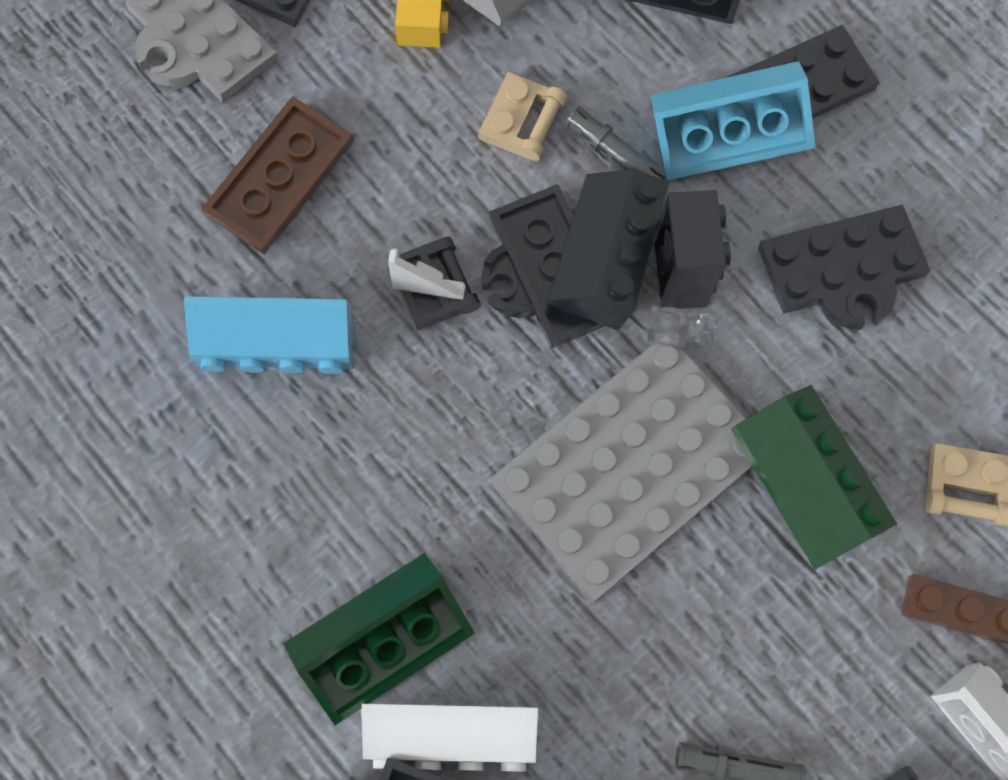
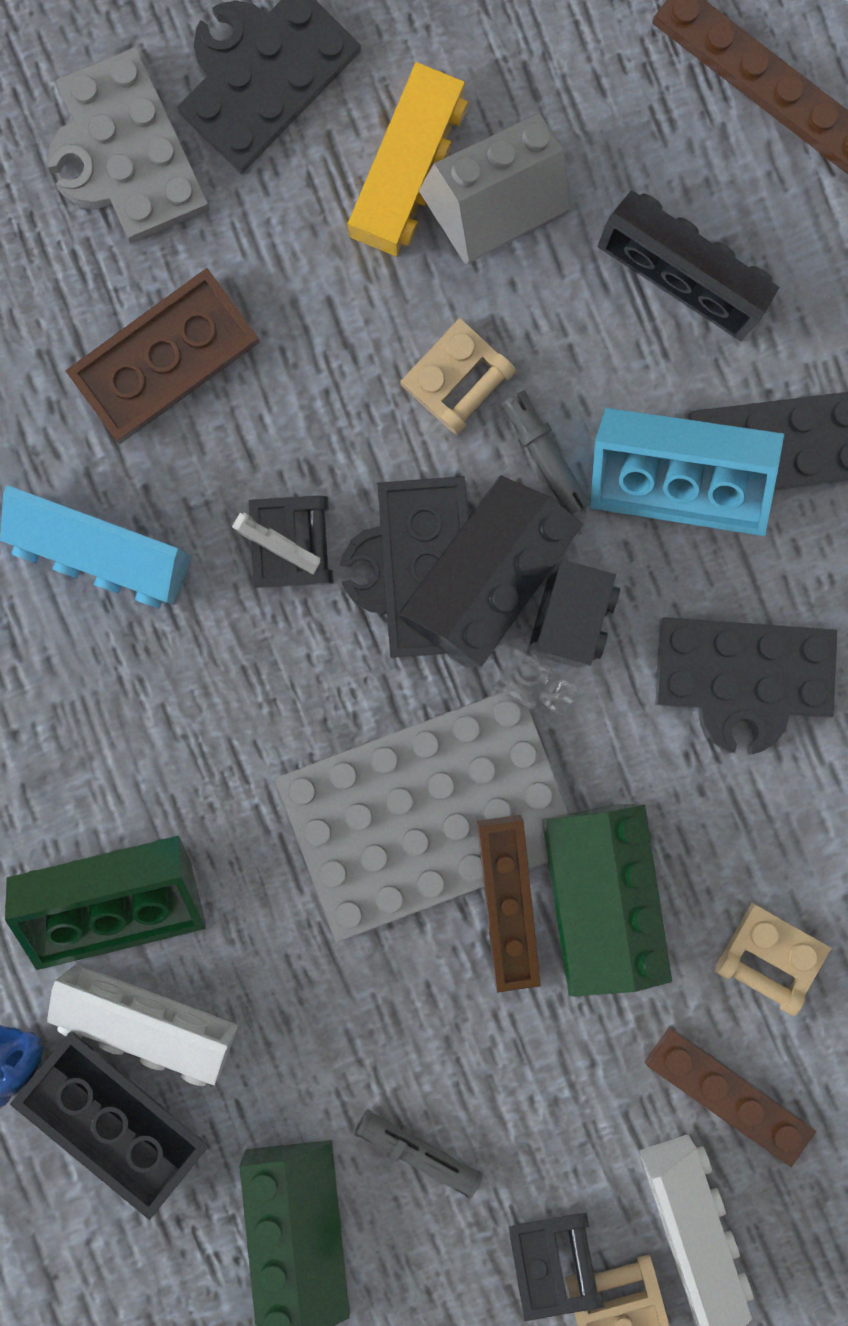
camera: 20 degrees right, 15 degrees up
none -> reddish brown plate [477,815,541,993]

